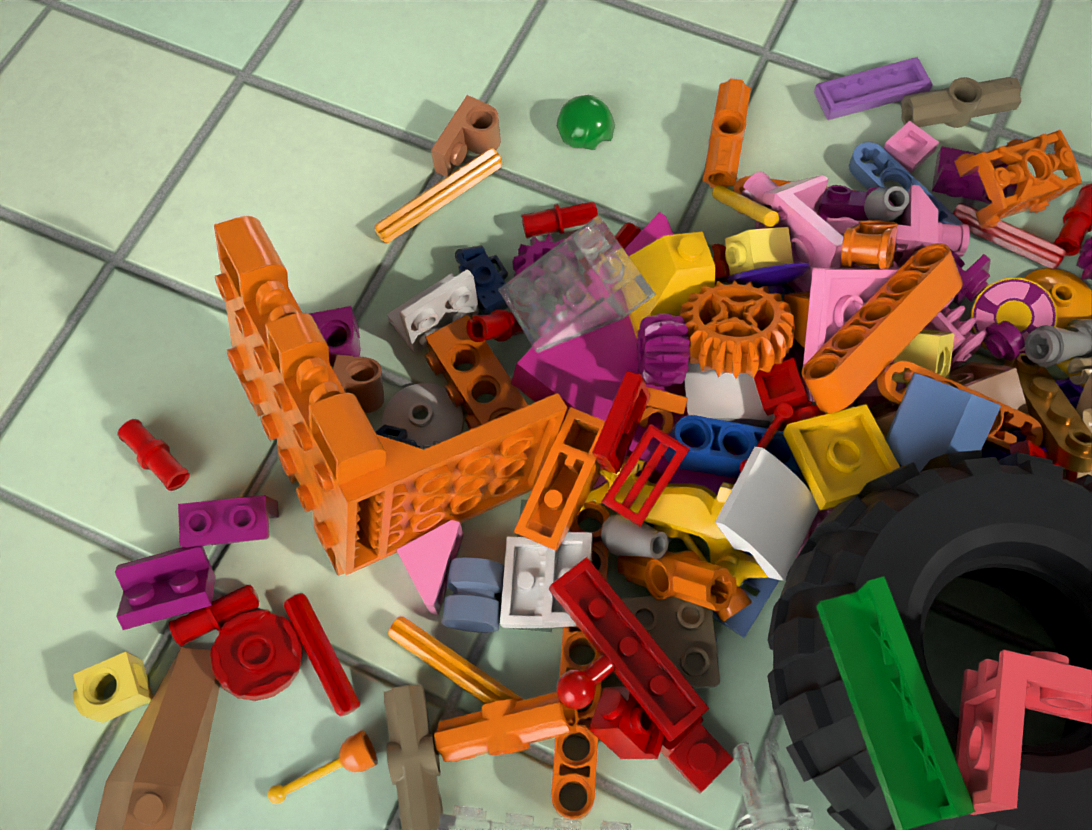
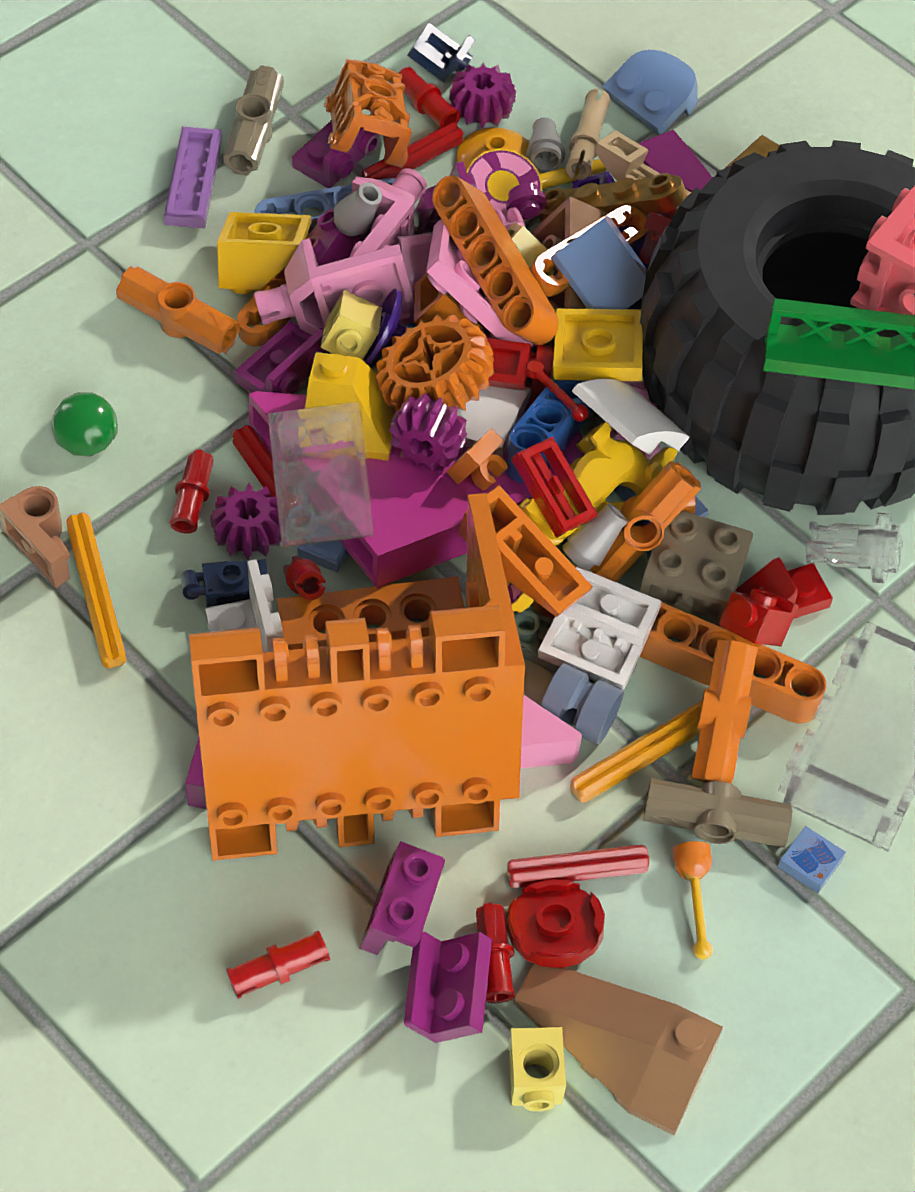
camera: 75 degrees left, 10 degrees down
red plate [549,557,709,742] -> none
red tile [592,371,651,474] -> none
yellow bar [712,185,779,227] -> none
orange piece [841,220,898,270] -> none
bright pink plate [884,121,939,173] -> none
light grey cone [1025,325,1090,367] -> none
none -> yellow slope [217,212,311,294]
none -> magenta bracket [234,321,330,394]

